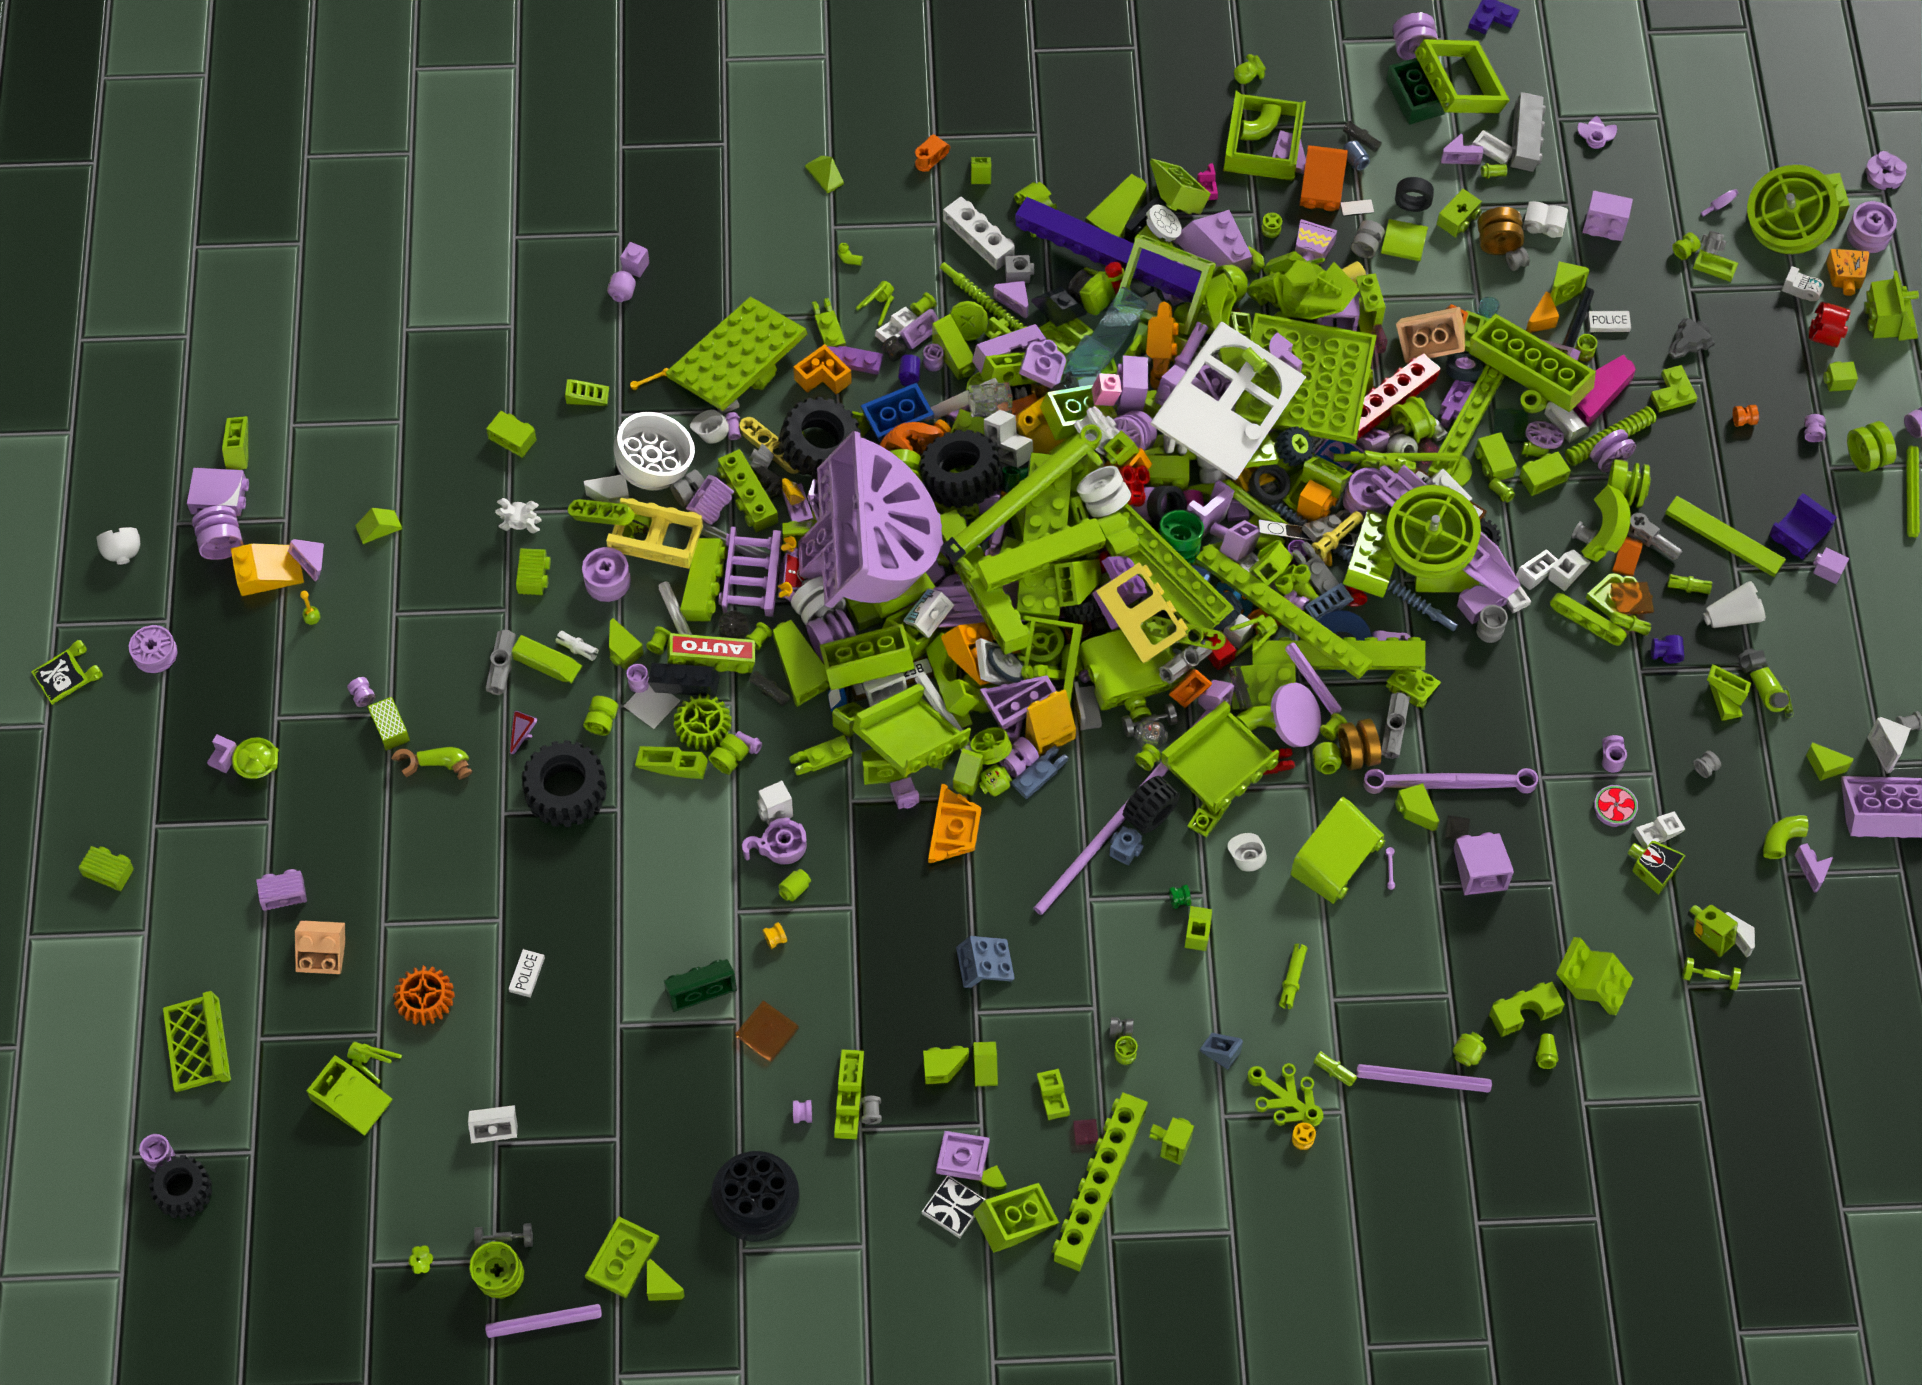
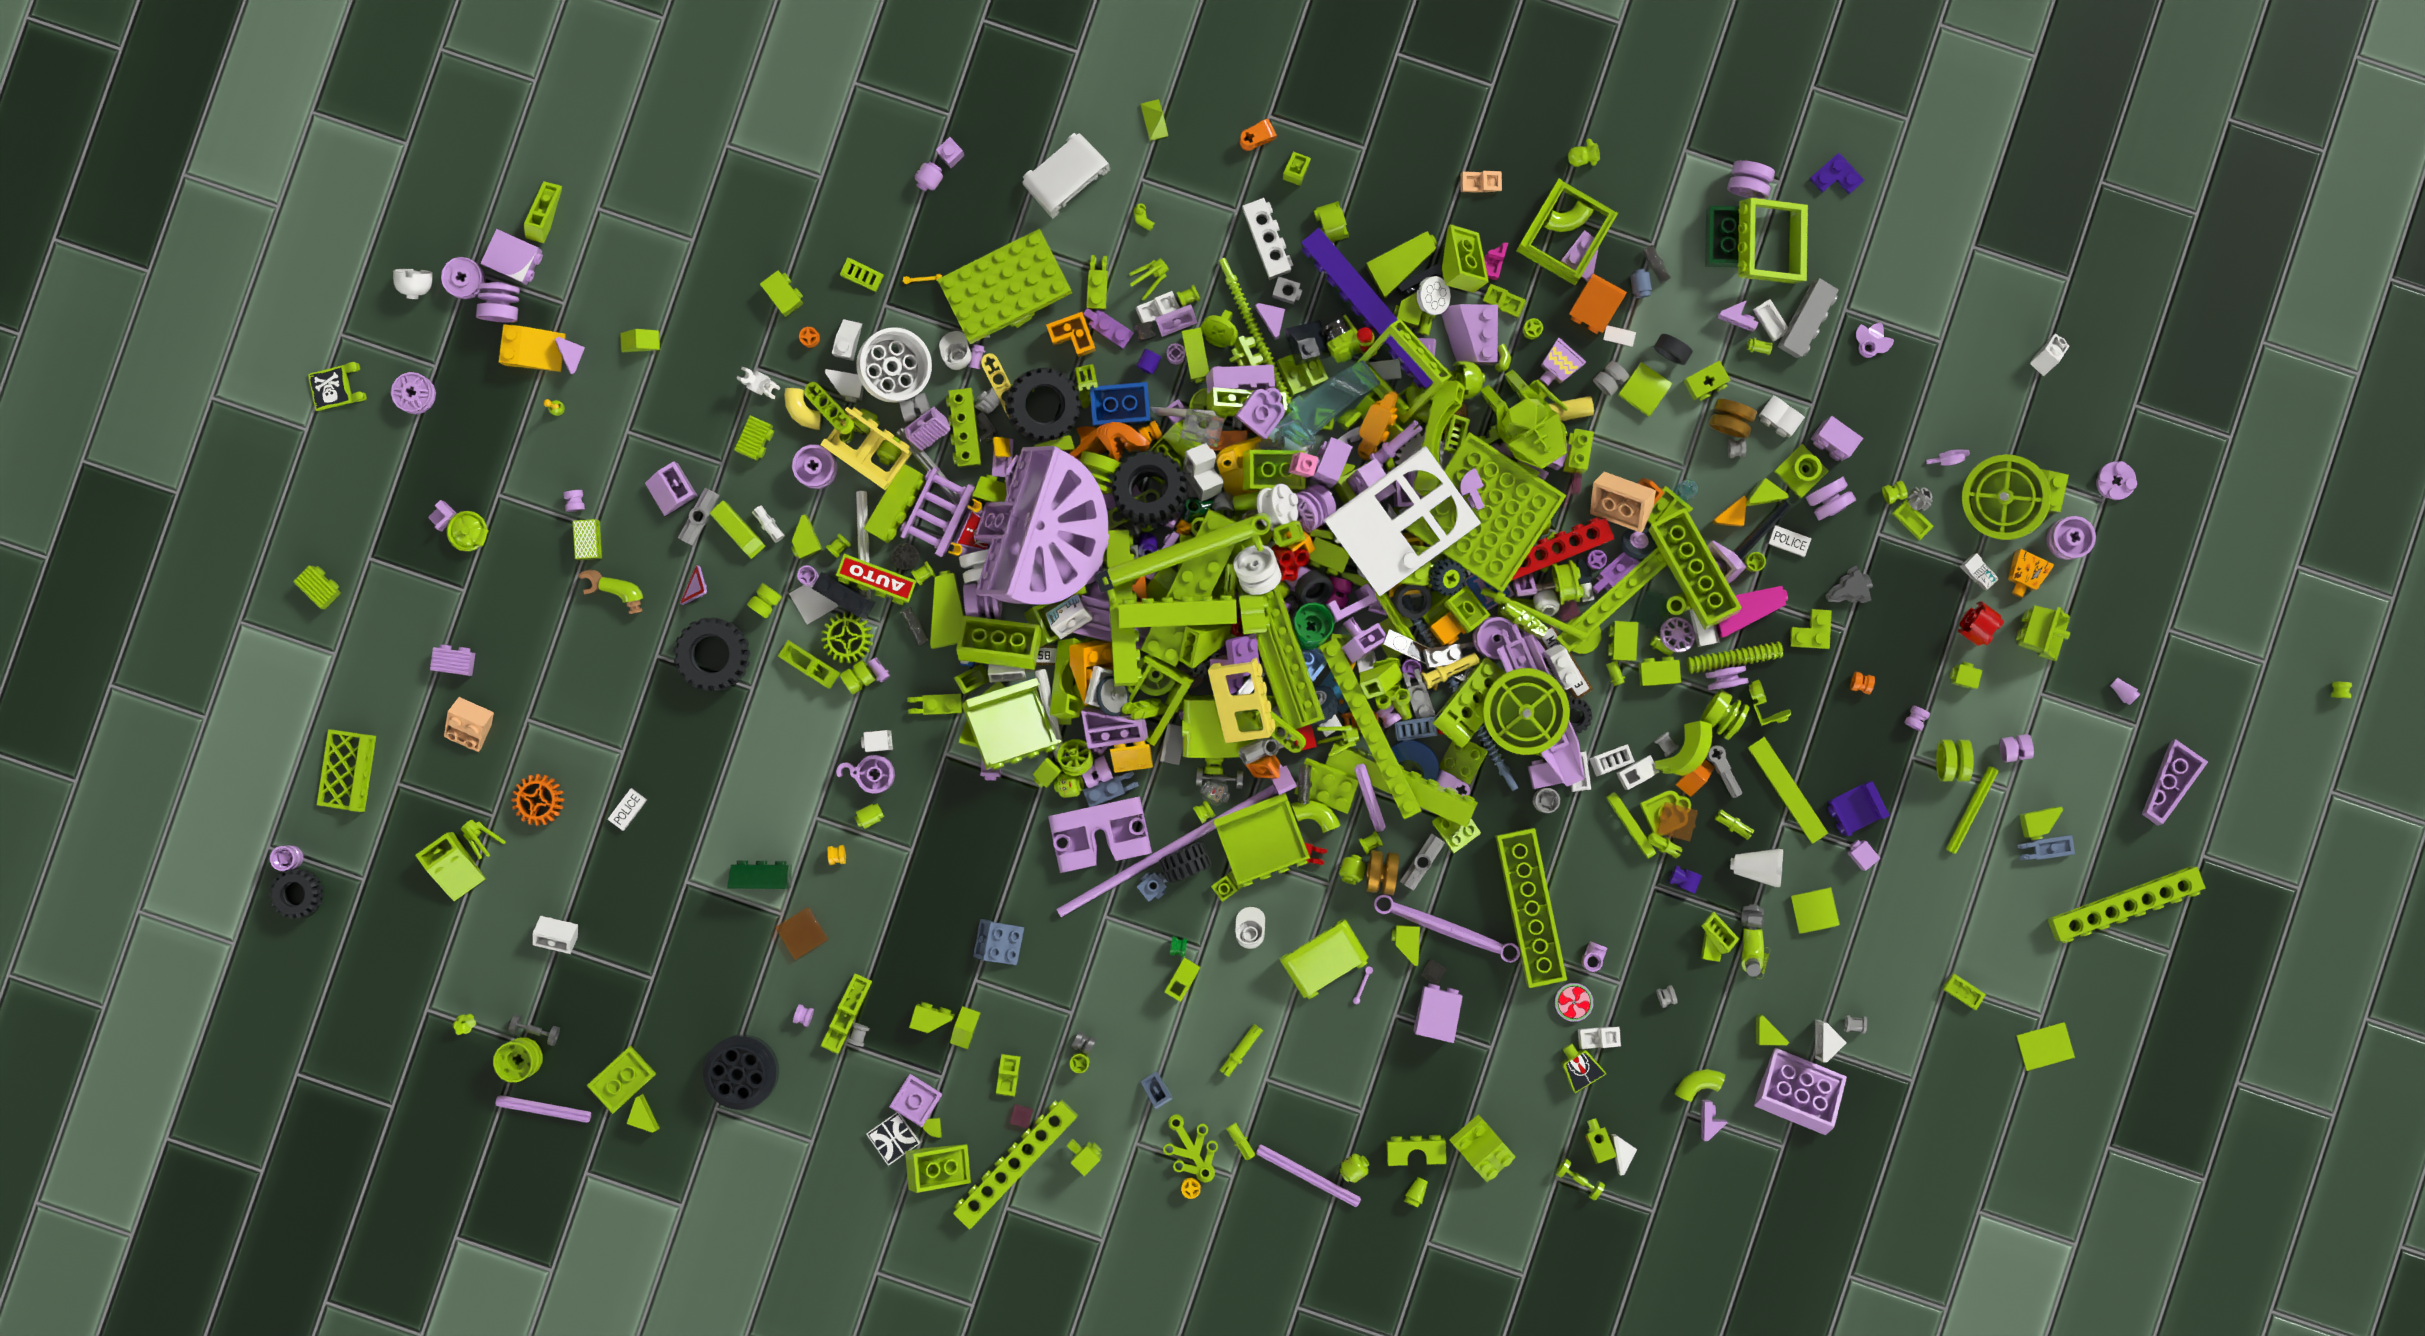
camera: 25 degrees right, 25 degrees up
light orange wing [928,784,981,863] -> none
lime pin [1241,347,1268,373] -> none
lavender tile [1271,683,1321,747] -> none
none -> lavender wheel [441,257,485,299]
none -> lavender slope [645,461,697,516]
none -> light yellow cylinder [784,388,822,430]
none -> orange wheel [799,327,820,348]
none -> white slope [832,319,862,361]
none -> lime head [876,437,902,466]
none -> white windscreen [1022,133,1110,219]
none -> lavender connector [1048,797,1152,873]
none -> lime tile [1075,364,1098,391]
none -> lime hinge [1439,741,1488,784]
none -> light nougat slope [1460,171,1502,192]
none -> lime slope [1483,284,1527,319]
none -> lime brick [1495,828,1567,988]
none -> medium lavender wheel [1586,550,1607,570]
none -> lime piece [1749,679,1791,726]
none -> lime plant [1774,444,1829,498]
none -> lime slope [1791,887,1840,934]
none -> lavender wheel [1805,477,1856,521]
none -> white slope [2030,334,2069,376]

